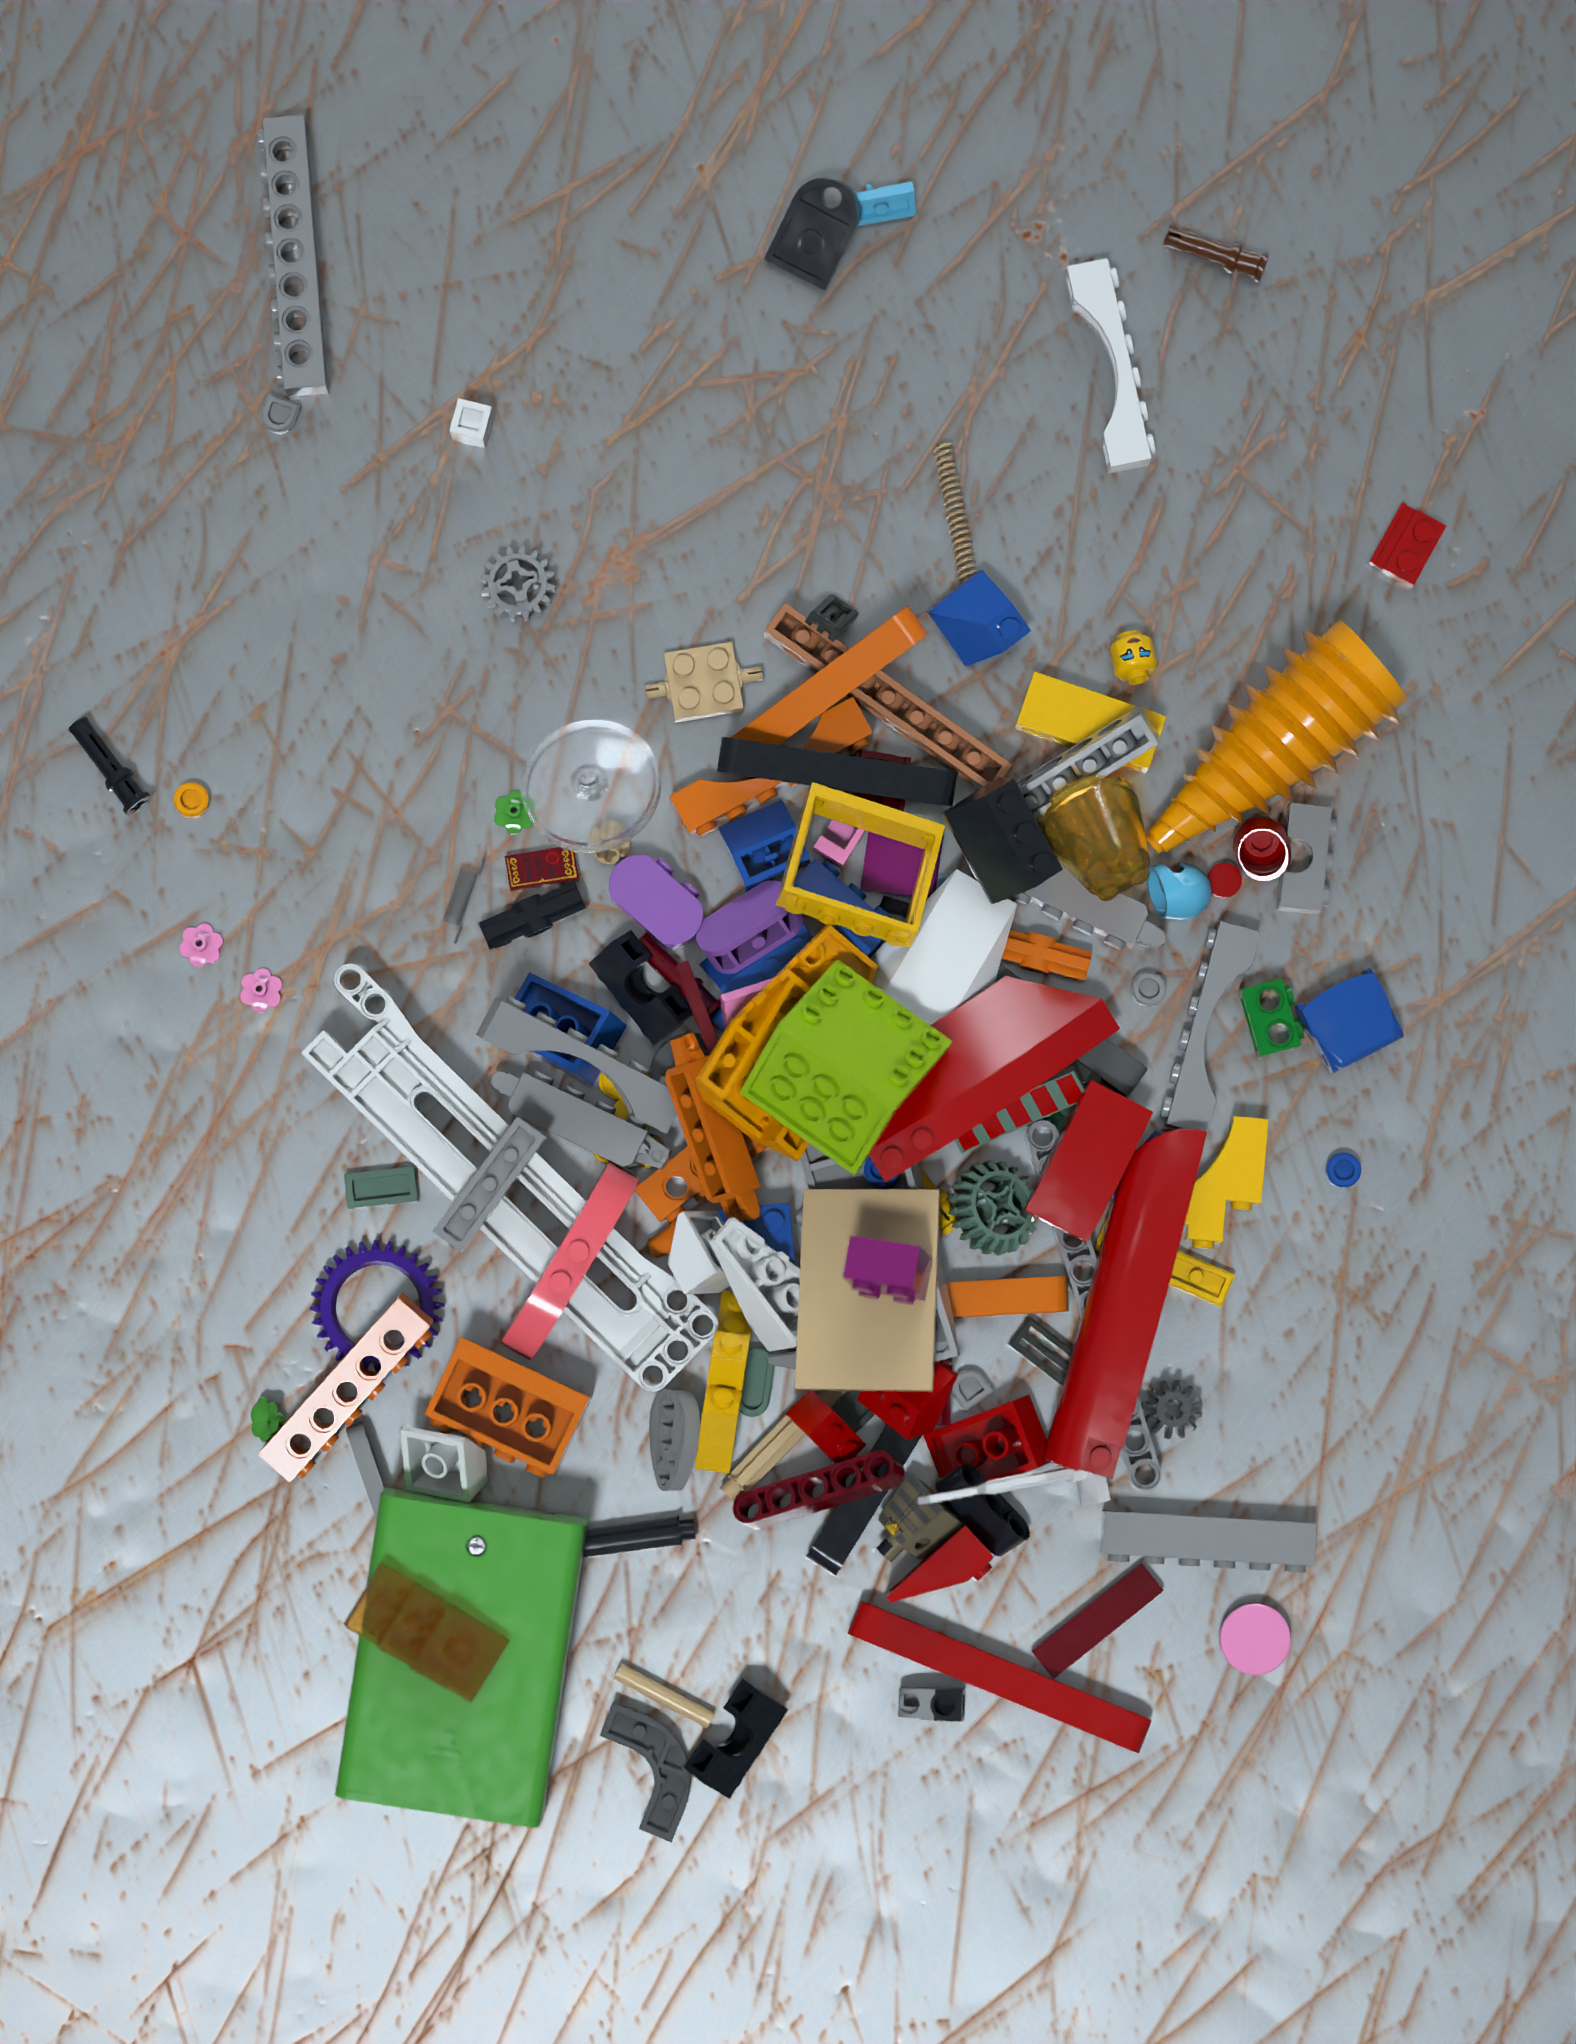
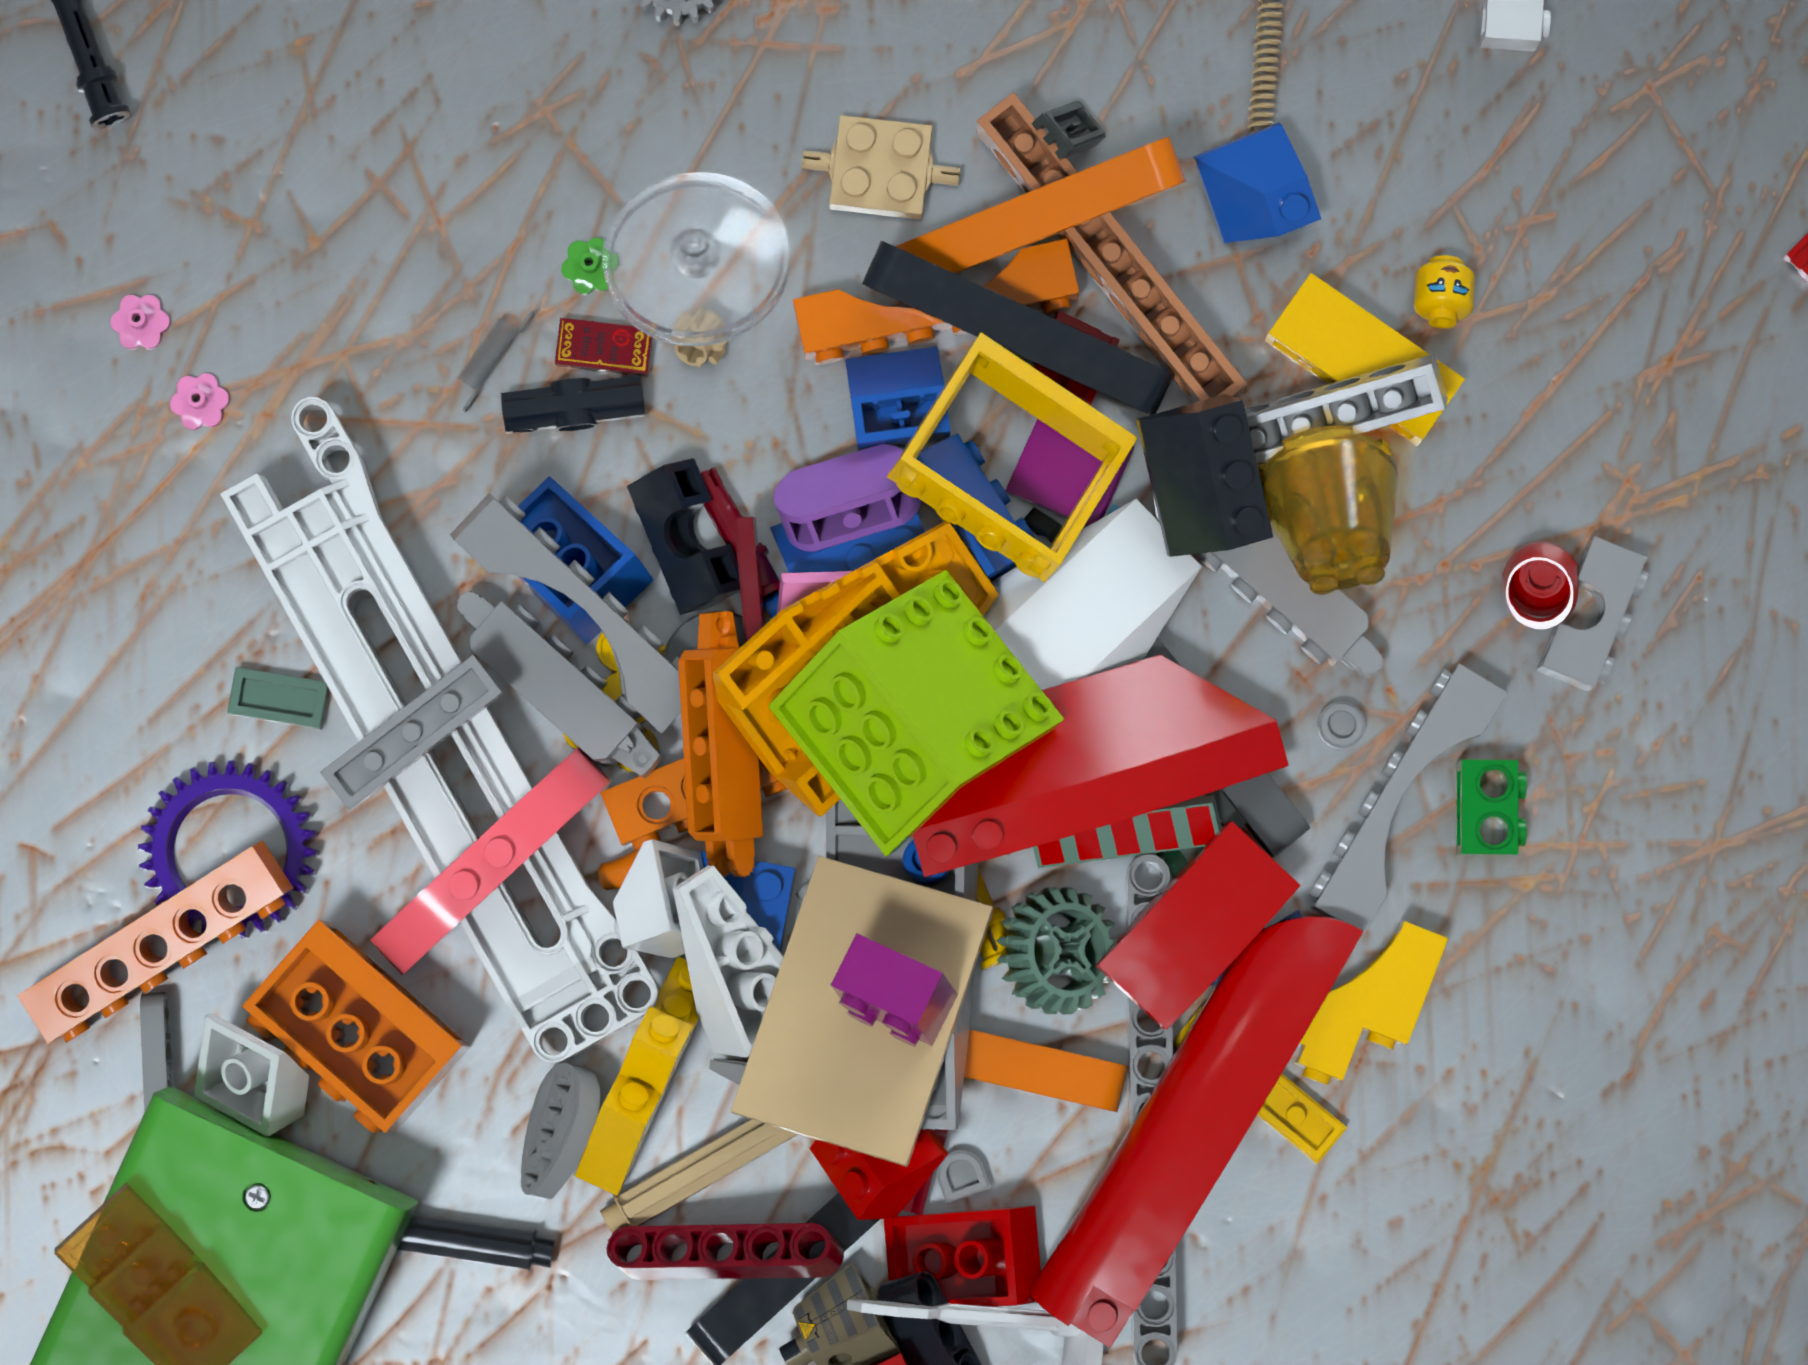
camera: 20 degrees right, 0 degrees up
light orange tile [174,782,210,818] -> none
bright green plant [250,1397,285,1442] -> none
medium lavender brick [609,855,703,949] -> none
sand green tile [739,1347,775,1417] -> none
red brick [786,1390,866,1464] -> none
bright pink panel [813,820,865,869] -> none
pearl dark grey tile [831,1390,875,1433] -> none
orange piece [1002,929,1092,982] -> none
pearl dark grey tile [1008,1316,1073,1387] -> none
dark grey gear [1142,1380,1202,1439] -> none
light orange cone [1145,620,1407,854] -> none
medium azure helmet [1147,863,1211,920] -> none
red tile [1207,863,1242,899] -> none
blue piece [1294,968,1404,1074] -> none
blue tile [1325,1153,1361,1188] -> none

